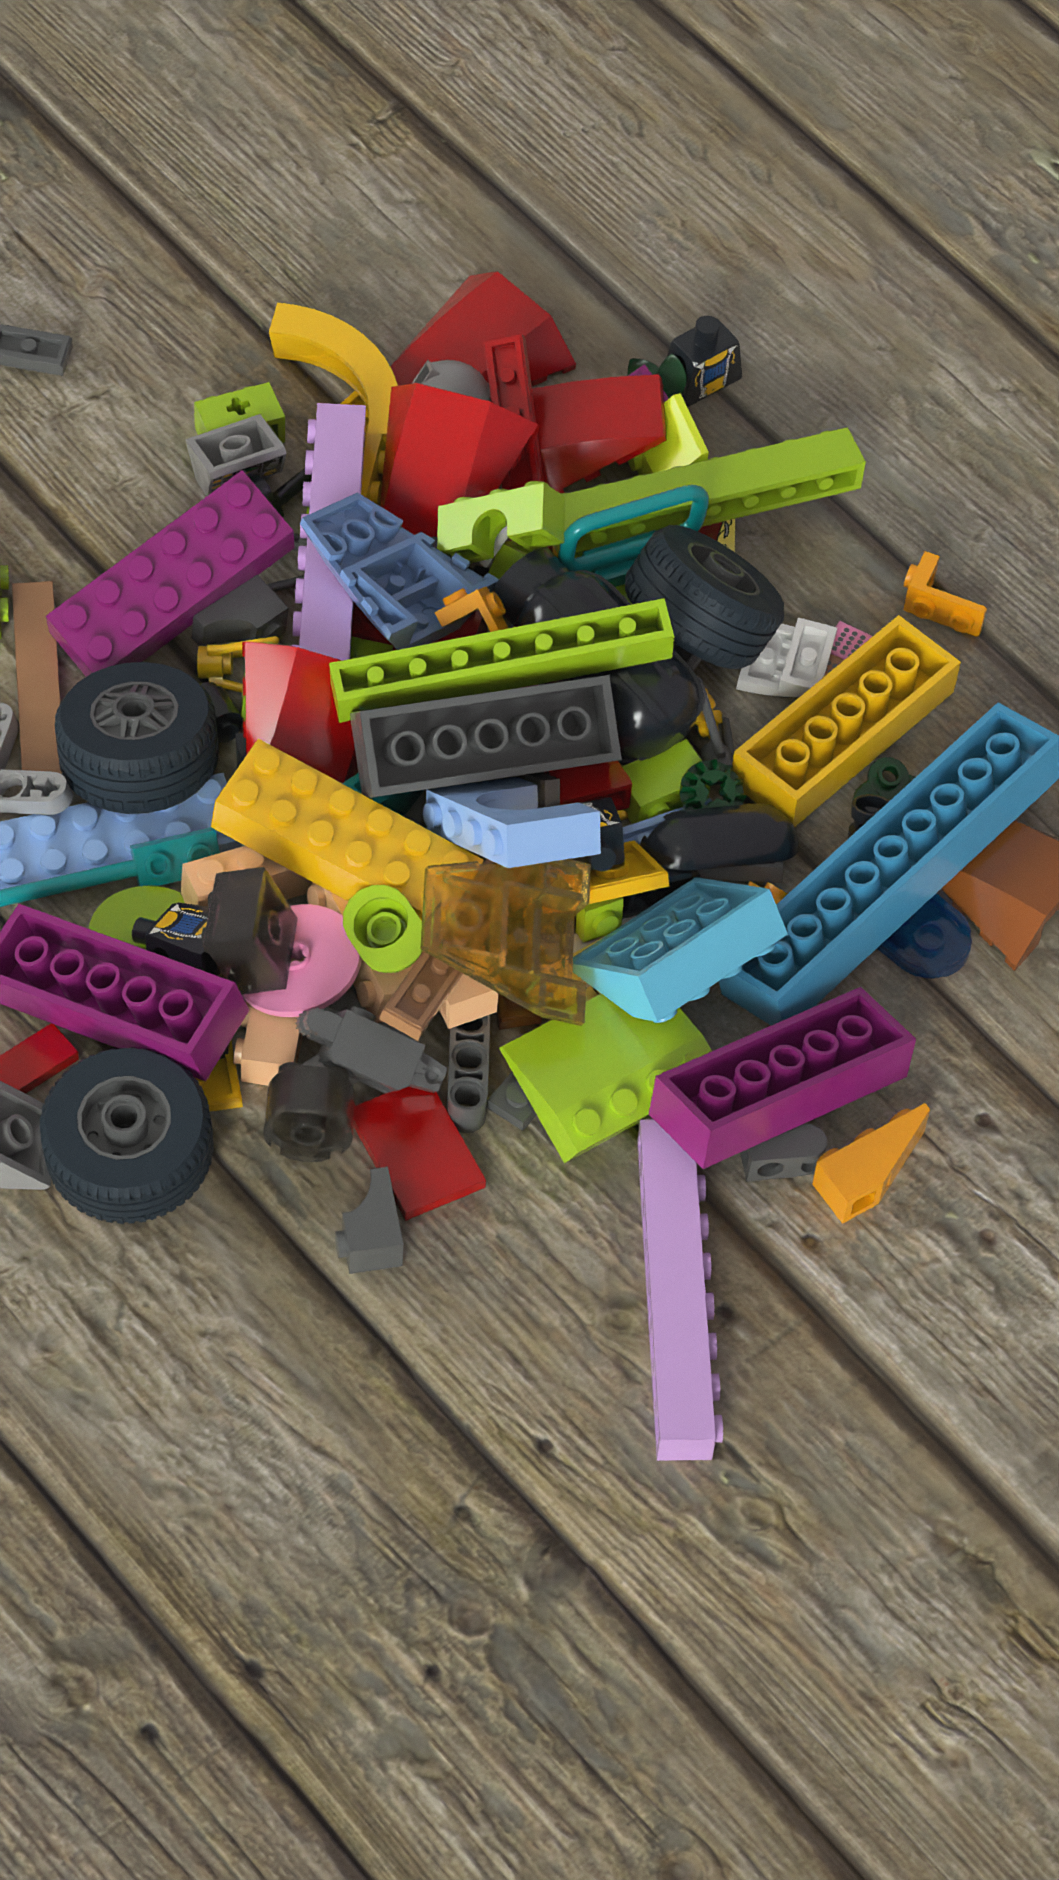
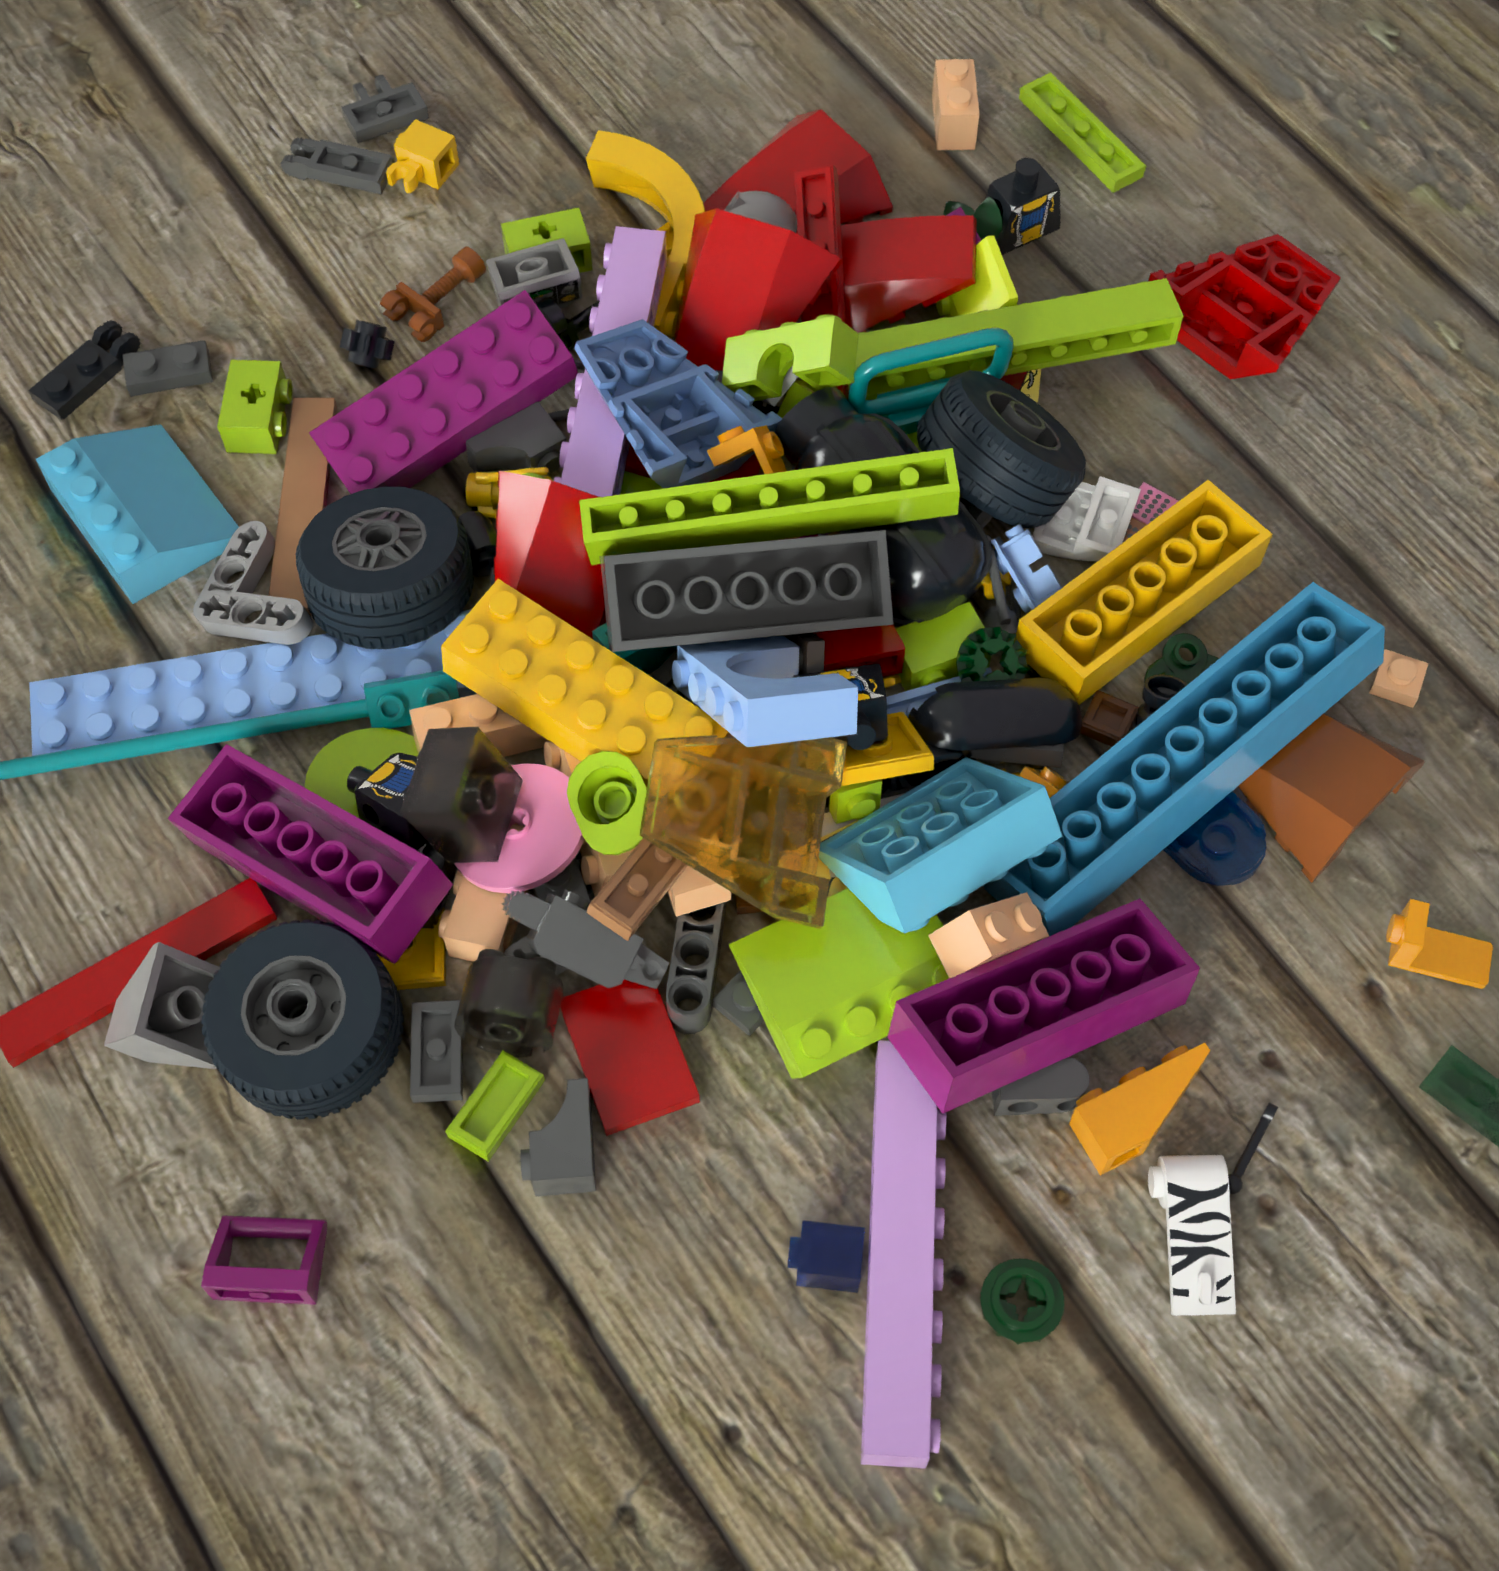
camera: 10 degrees right, 5 degrees up
light orange bracket [903,551,987,637] -> none
none -> magenta tile [201,1215,327,1305]
none -> black gear [340,320,395,368]
none -> dark grey hinge [341,74,429,143]
none -> dark orange bar [380,247,486,342]
none -> yellow brick [386,119,460,193]
none -> dark grey plate [410,1000,464,1103]
none -> lime tile [445,1050,545,1162]
none -> clear blue brick [787,1220,865,1293]
none -> light nougat brick [928,892,1049,978]
none -> light nougat brick [932,59,980,150]
none -> dark green gear [979,1258,1065,1345]
none -> light blue hinge [991,524,1062,613]
none -> lime plate [1019,72,1146,193]
none -> reddish brown tile [1081,690,1139,747]
none -> red wedge [1148,234,1341,379]
none -> white door [1148,1155,1236,1316]
none -> black hinge [1228,1102,1278,1194]

